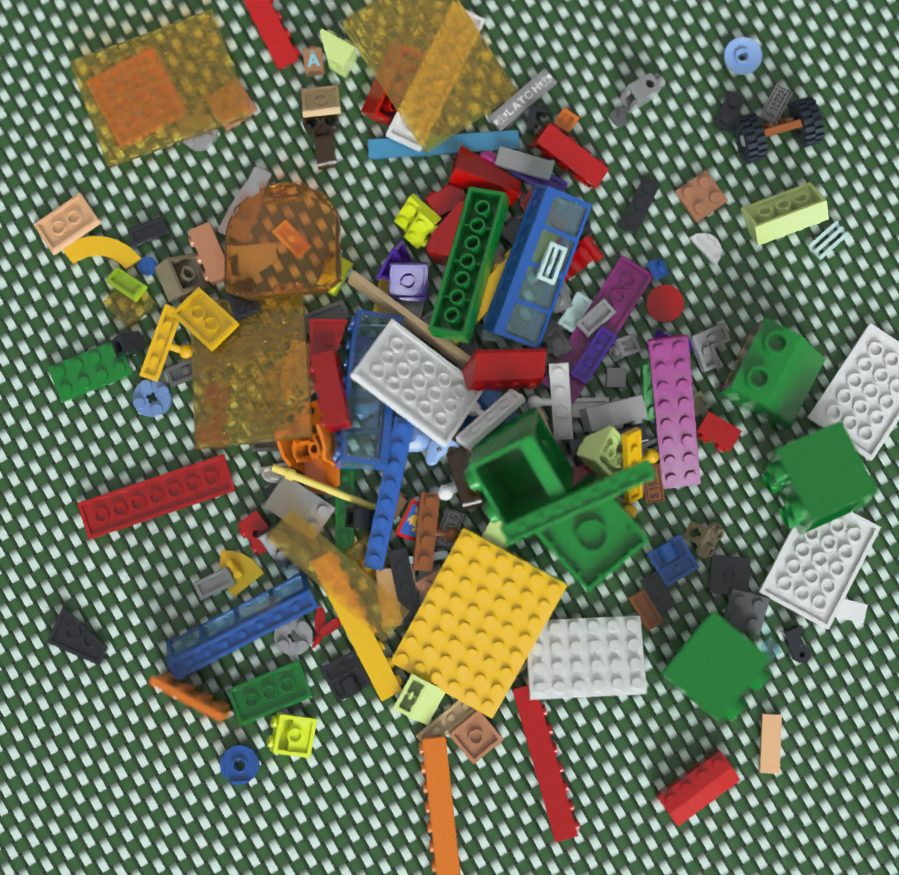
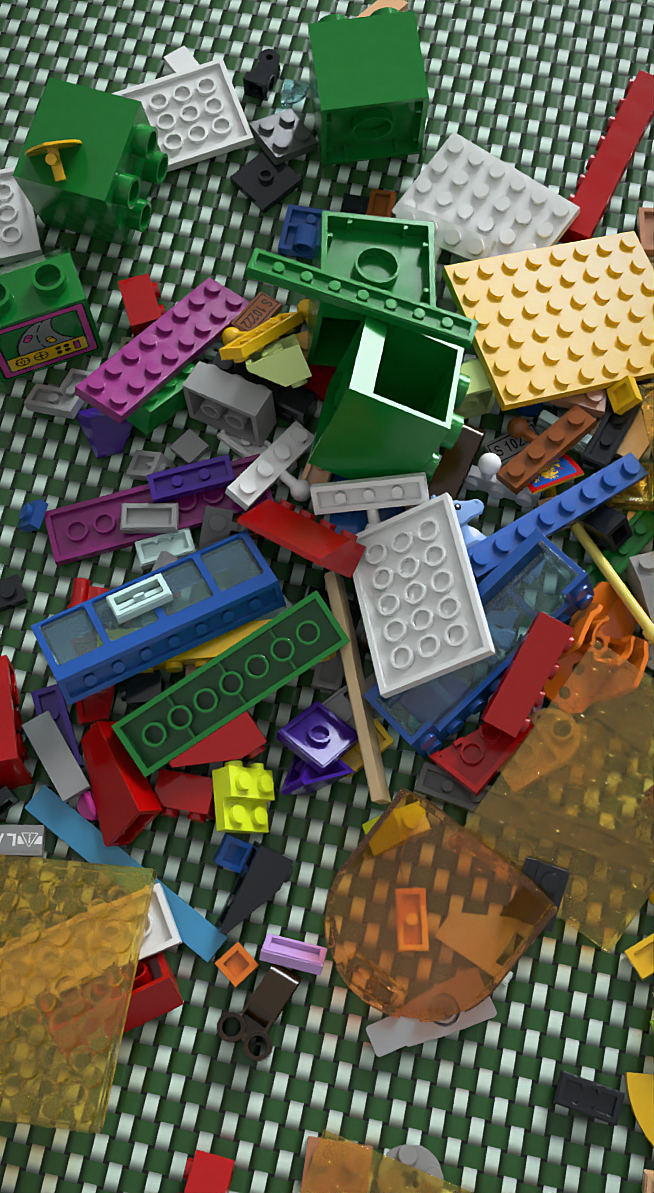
camera: 135 degrees left, 15 degrees down
blue piece [138,257,157,276] -> none
dark tan slope [155,253,210,302] -> none
yellow plate [171,287,239,352] -> none
nougat brick [188,222,234,286] -> none
tan tile [301,85,341,118] -> none
medium nougat brick [303,46,325,77] -> none
yellowish green slope [320,29,357,78] -> none
red tile [645,284,684,323] -> none
red slope [655,748,740,826] -> none
dark tan bracket [683,521,724,559] -> none
none -> yellow shield [25,139,82,182]
none -> blue plate [213,833,253,873]
none -> black slope [215,841,293,935]
none -> orange plate [215,942,259,988]
none -> lavender tile [259,933,327,975]
none -> white plate [395,203,497,277]
none -> yellow plate [606,375,643,415]

